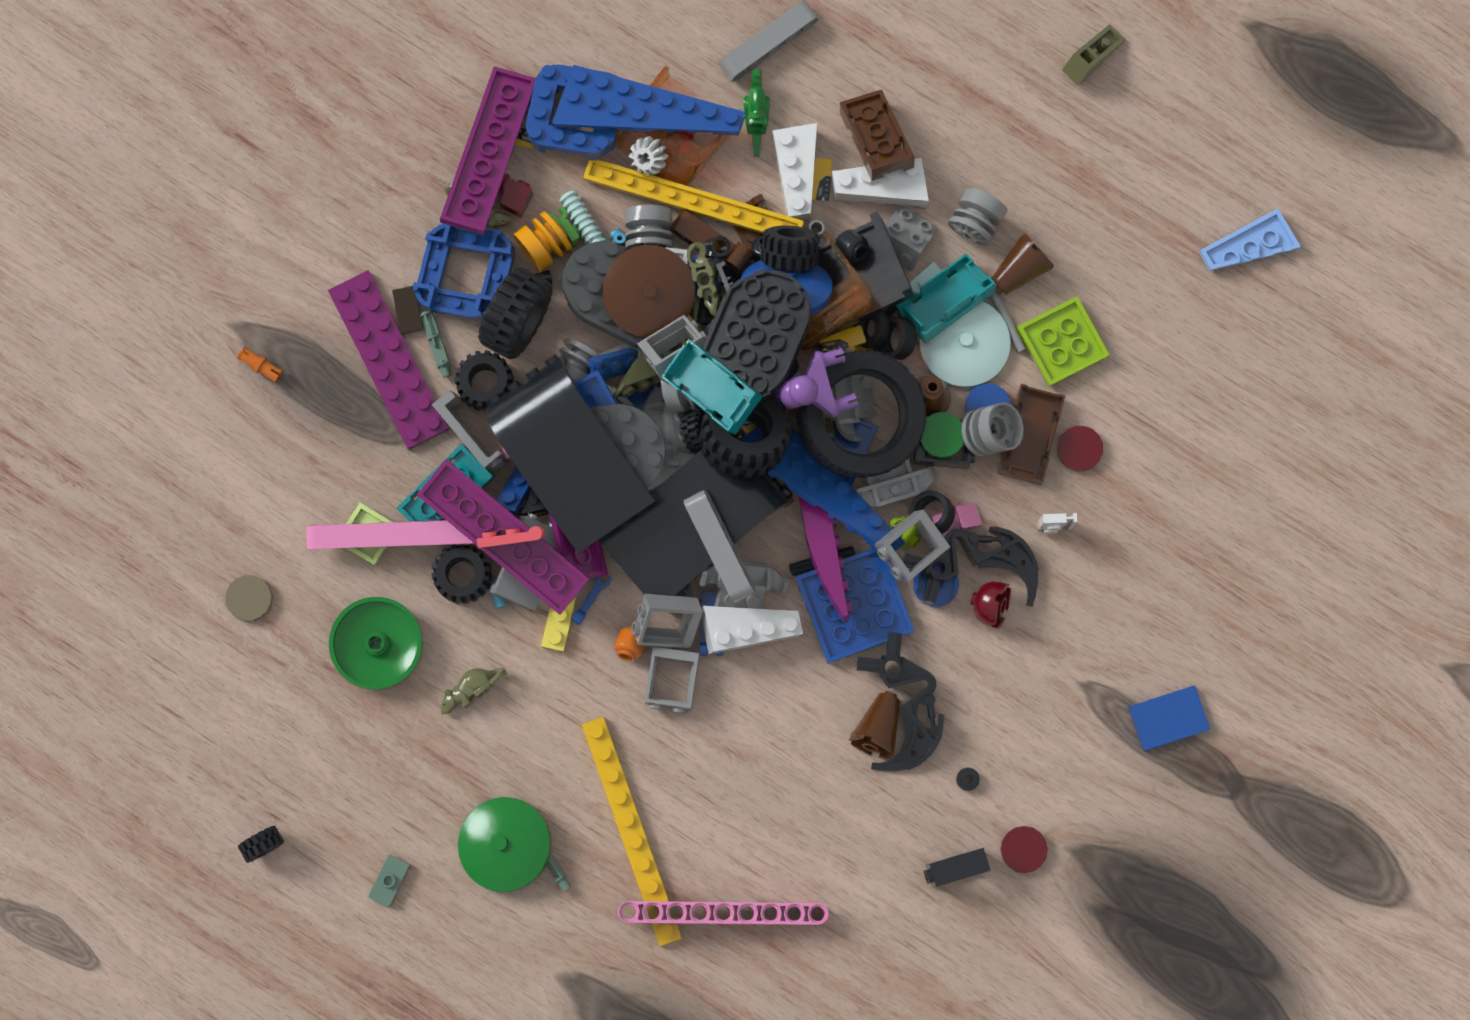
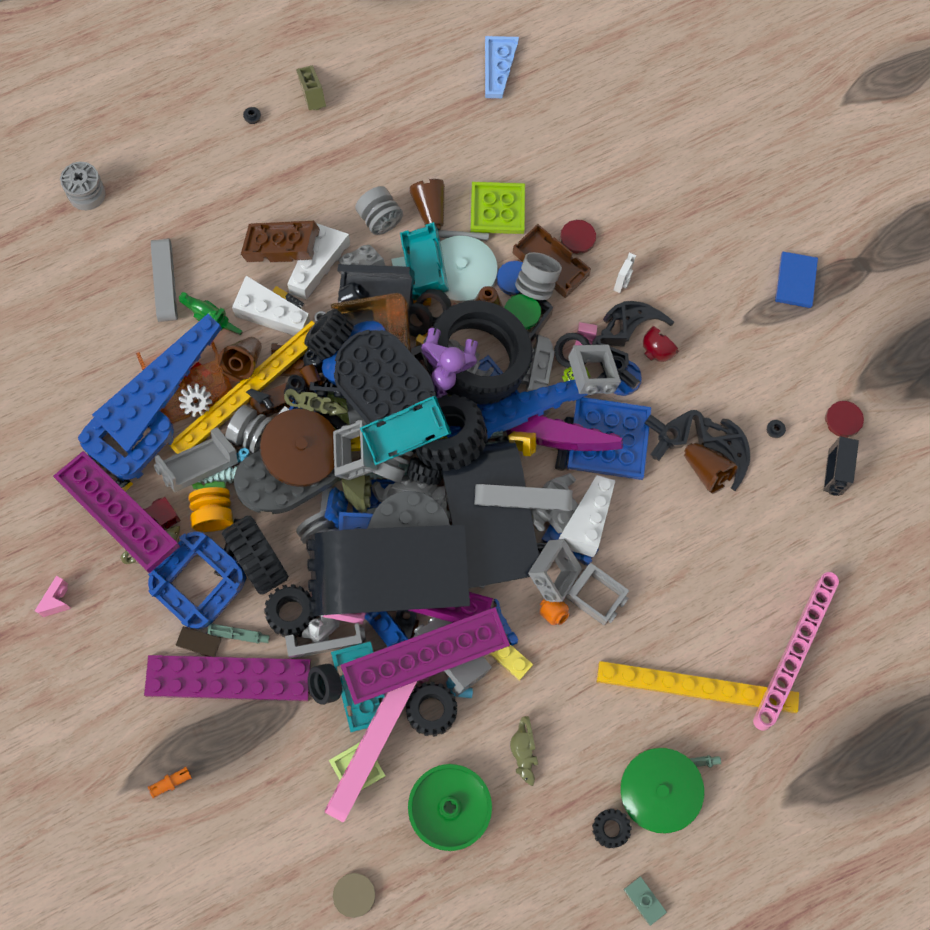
camera: 65 degrees left, 10 degrees down
coral plate [477,526,545,548] -> none
yellow sticker [820,325,866,353] -> none
none -> bright pink slope [35,576,71,617]
none -> light grey panel [154,427,238,492]
none -> reddish brown cone [218,337,262,381]
none -> black plate [243,107,261,124]
none -> black bar [246,389,274,410]
none -> white hips [302,616,340,643]
none -> black tyre [308,663,342,705]
none -> yellow panel [509,431,536,456]
none -> black tyre [592,809,632,848]

